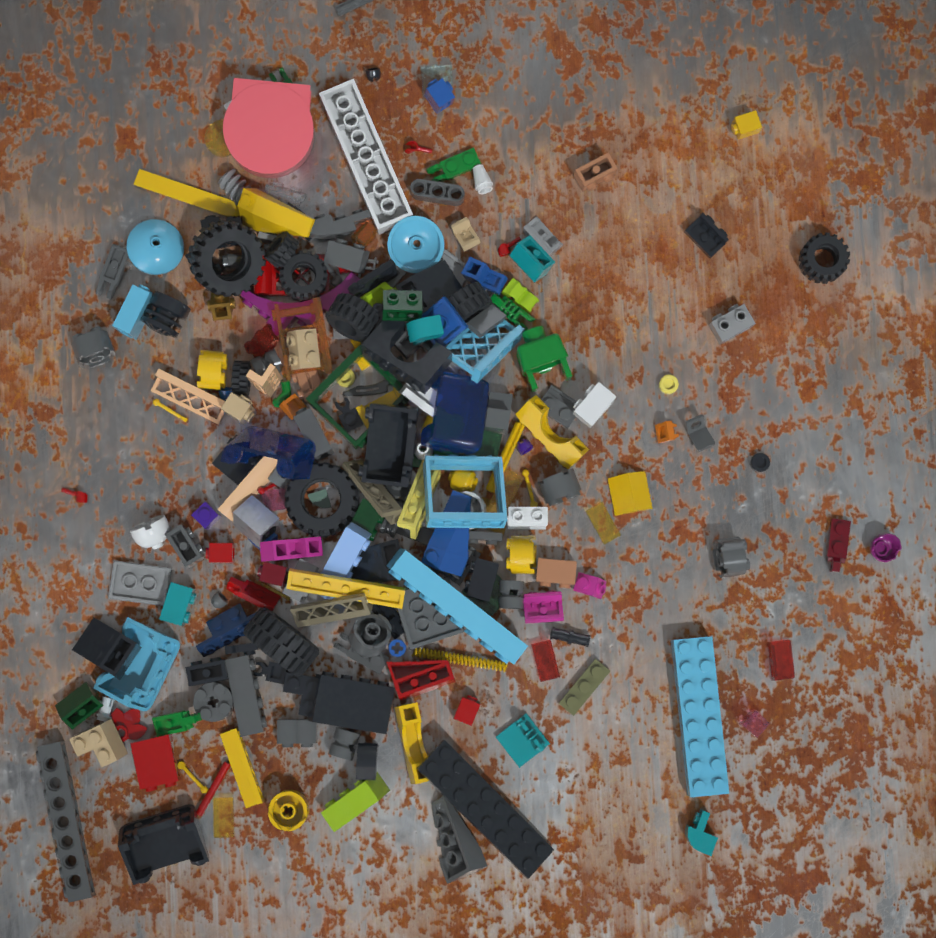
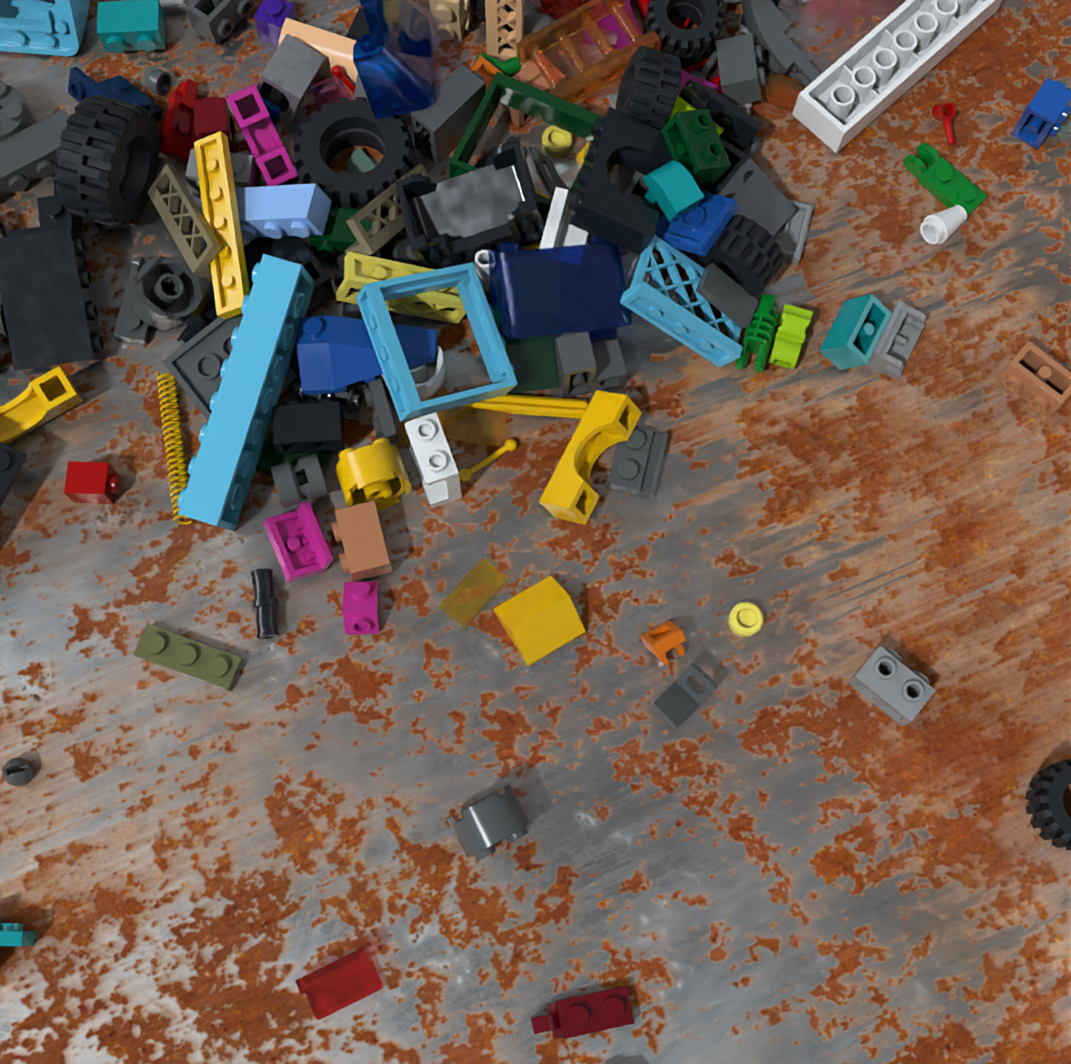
camera: 70 degrees right, 10 degrees down
black brick [185,657,229,686] -> none
red brick [206,543,235,564] -> none
tan bracket [286,328,321,370] -> none
black hinge [365,68,381,82] -> none
medium azure dish [387,216,445,273] -> none
red wedge [387,660,456,701] -> none
blue bush [388,639,406,657] -> none
dark grey beam [410,179,465,206] -> none
yellow head [448,470,478,492] -> none
tan bracket [451,217,481,252] -> none
blue brick [461,257,508,295] -> none
teal hinge [496,713,550,768] -> none
red hand [498,237,521,257] -> none
green piece [516,326,572,392] -> none
dark purple hinge [516,439,533,455] -> none
clear red panel [531,639,560,682] -> none
dark grey brick [537,468,582,506] -> none
white brick [573,382,617,429] -> none
medium azure brick [671,636,729,797] -> none
black bracket [684,213,729,259] -> none
clear pink panel [739,710,770,738] -> none
black tile [750,453,770,473] -> none
none -> dark grey hinge [3,757,35,787]

